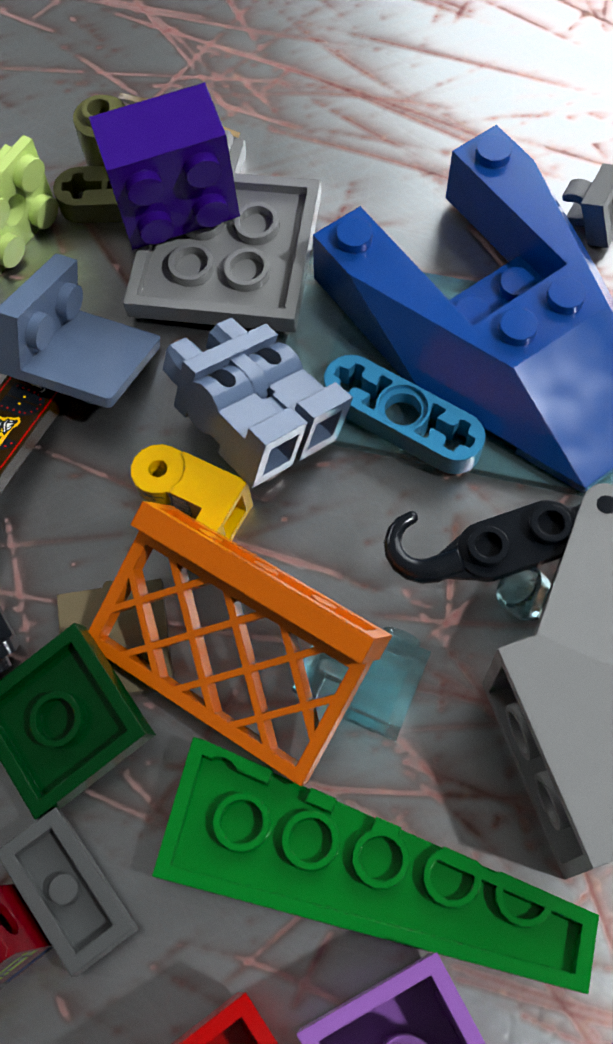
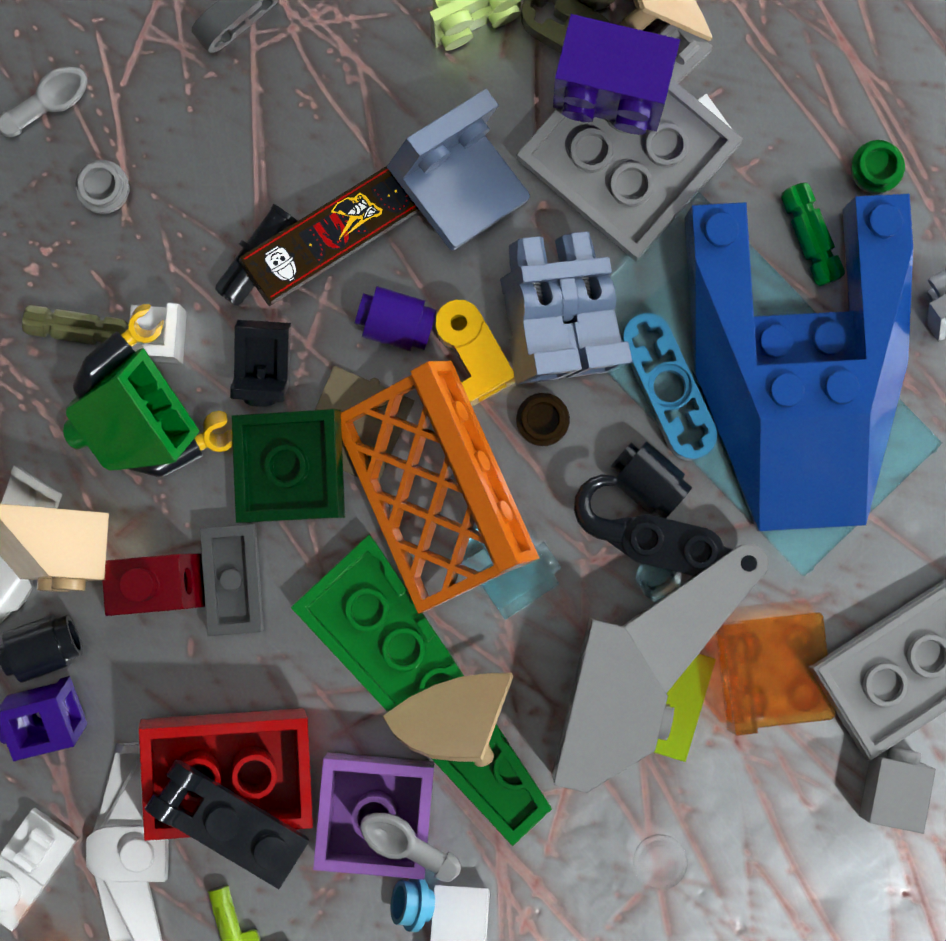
camera: 25 degrees right, 20 degrees up
none -> dark purple brick [354,286,437,352]
none -> tan shield [383,673,513,767]
none -> dark brown plate [516,393,570,446]
none -> black brick [610,441,692,518]
none -> green axle [781,182,845,286]
none -> green plate [851,140,905,194]

